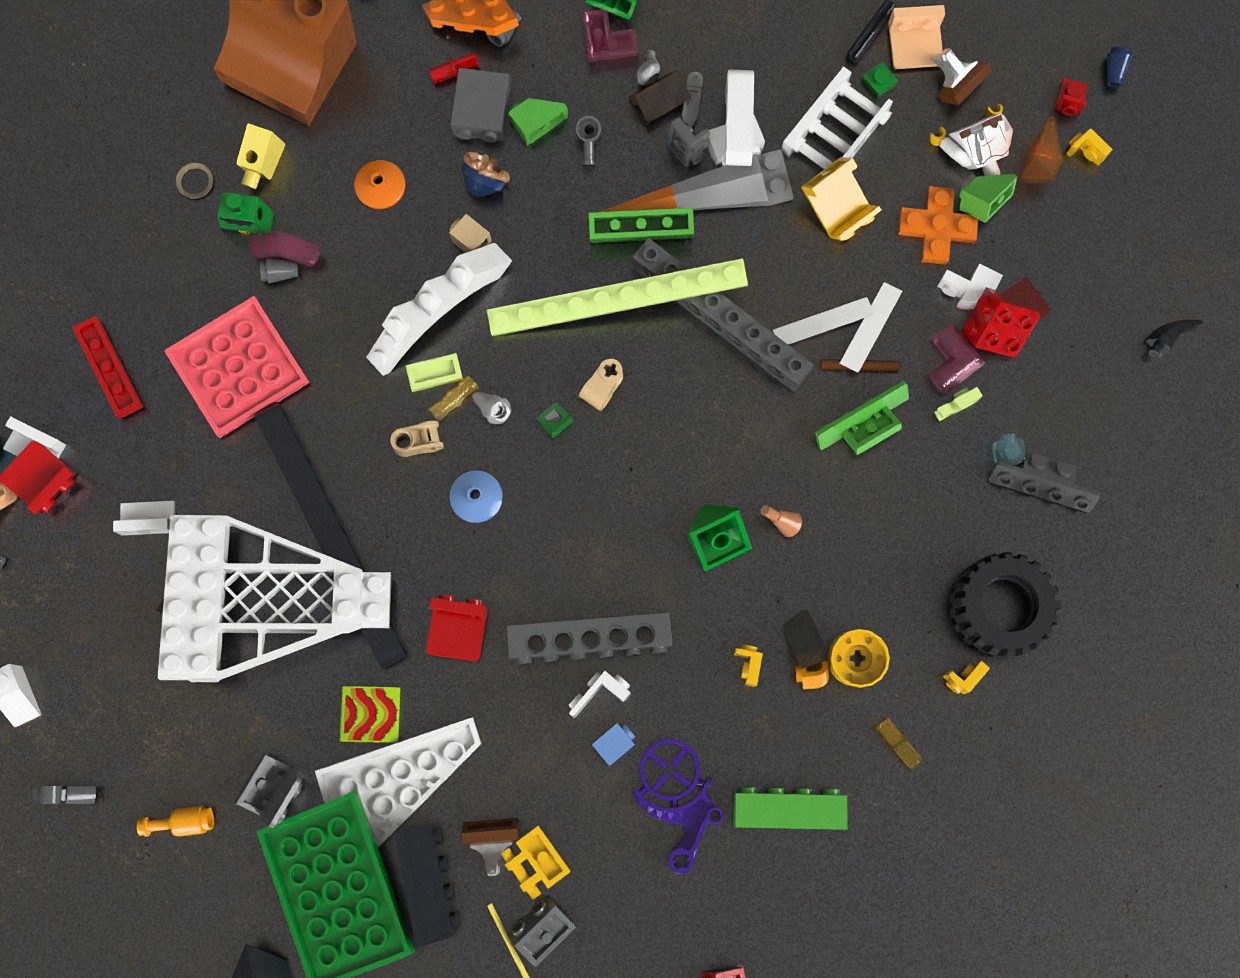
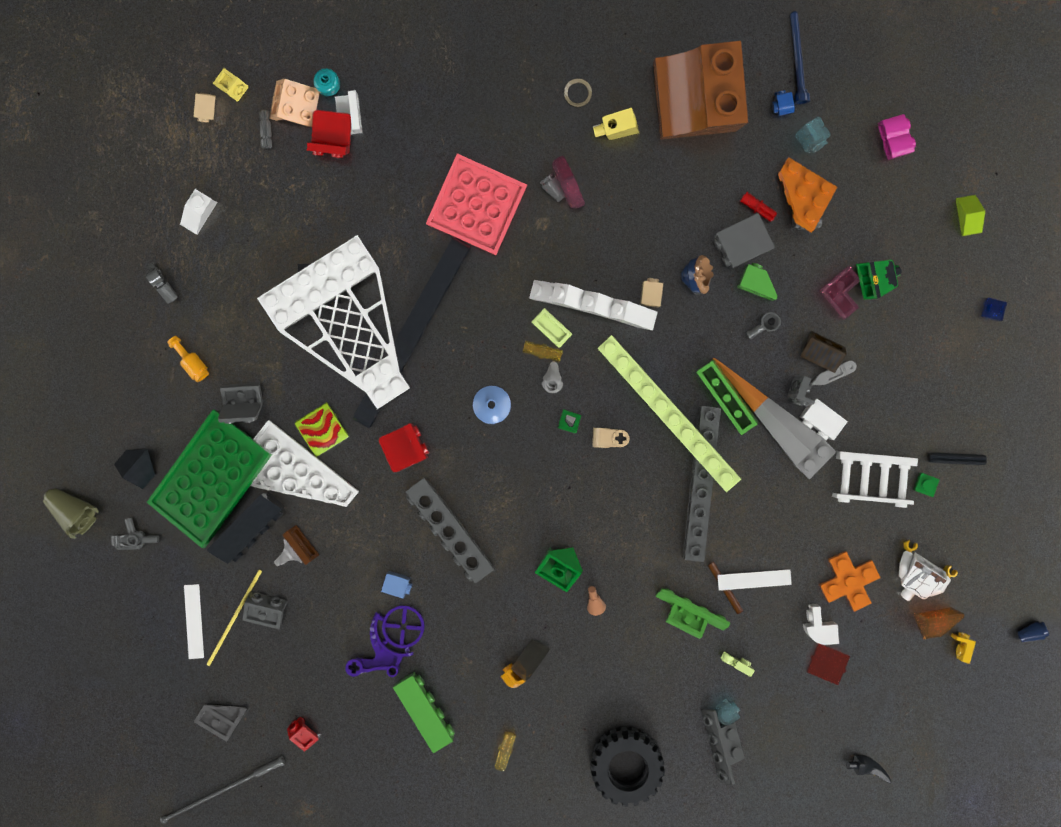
camera: 55 degrees right, 10 degrees up
red plate [72,316,143,419] -> none
white panel [113,501,175,536] -> none
green torso [218,192,274,237] -> none
orange dish [354,160,405,209] -> none
tan piece [390,421,444,457] -> none
yellow plate [501,826,571,900] -> none
white bracket [569,671,631,718] -> none
light grey animal [637,50,660,86] -> none
white beam [725,69,754,166] -> none
yellow bracket [734,645,763,687] -> none
white sticker [773,297,874,344] -> none
panel [801,157,881,241] -> none
yellow wheel [827,629,890,688] -> none
light nougat bracket [888,5,945,69] -> none
clear pink brick [928,323,986,395] -> none
piece [931,48,992,105] -> none
yellow bracket [943,661,990,695] -> none
bright green slope [959,174,1018,223] -> none
red bracket [961,287,1040,357] -> none
red bracket [1054,78,1088,116] -> none

